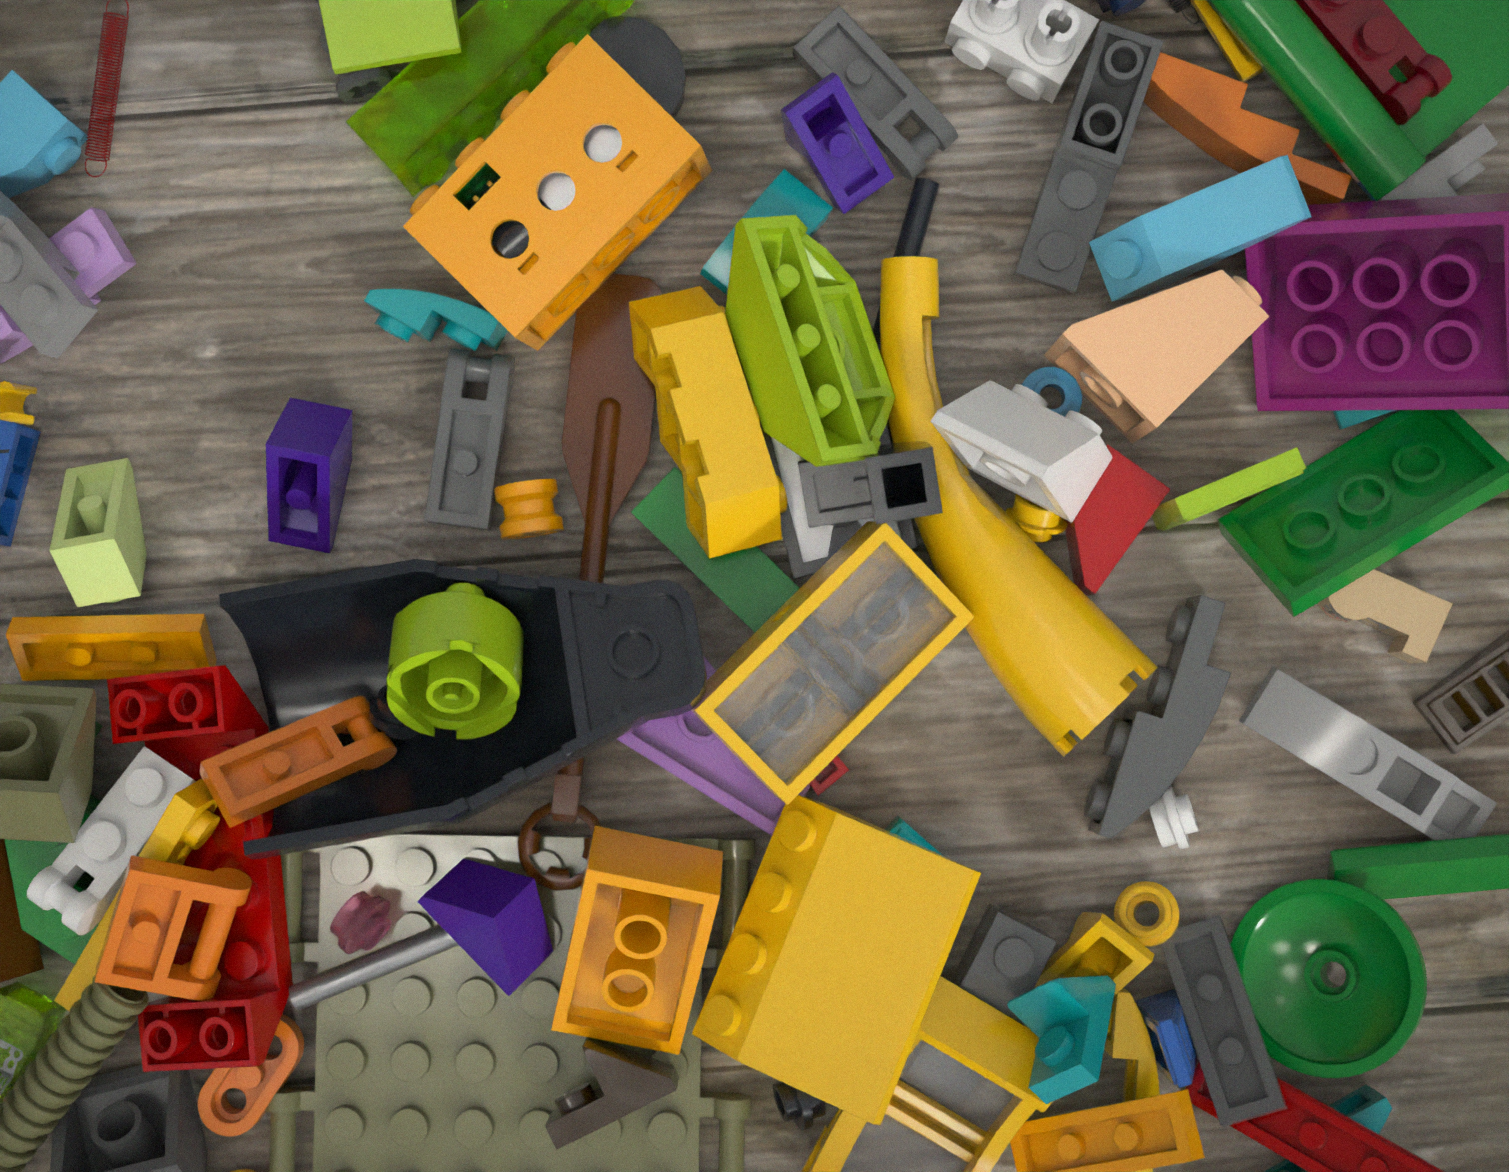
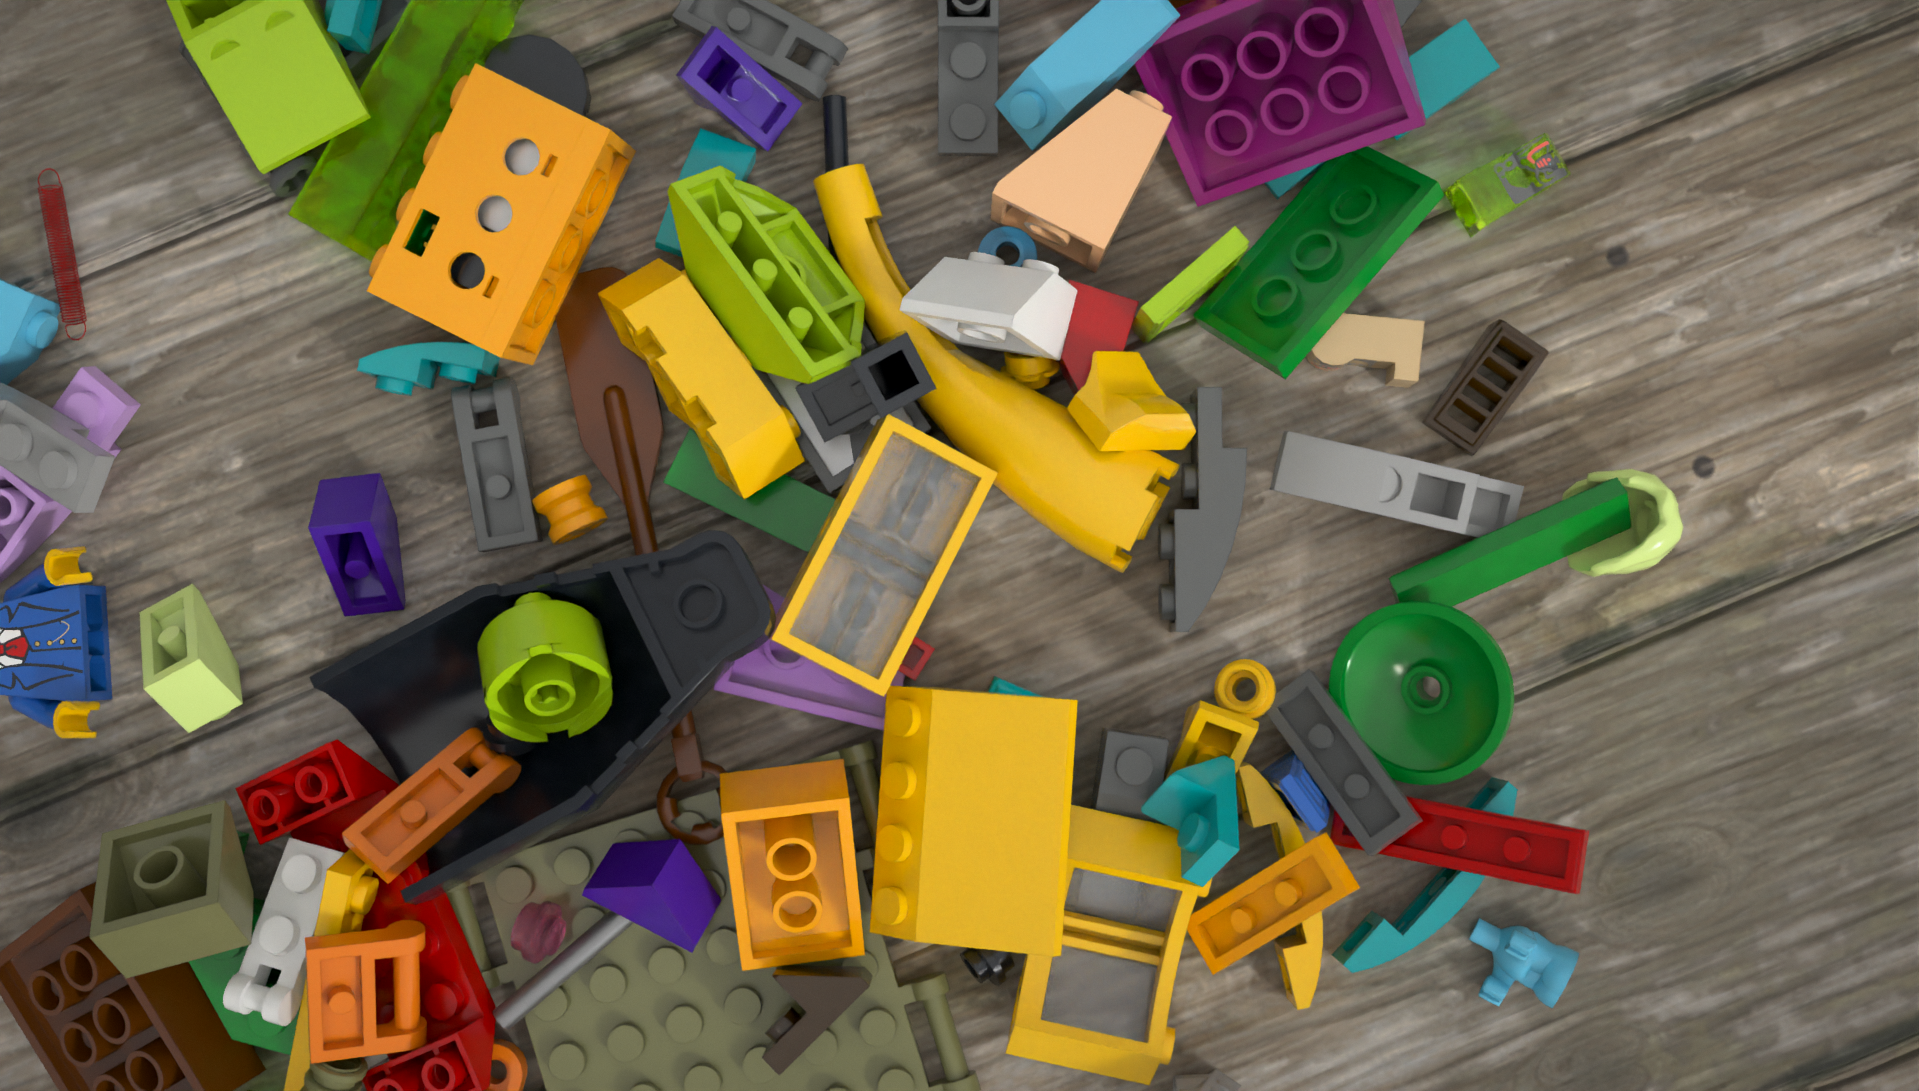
camera: 20 degrees left, 0 degrees up
light orange plate [6,614,217,681] -> none
white plate [1149,785,1199,850] -> none
none -> yellow slope [1066,351,1196,451]

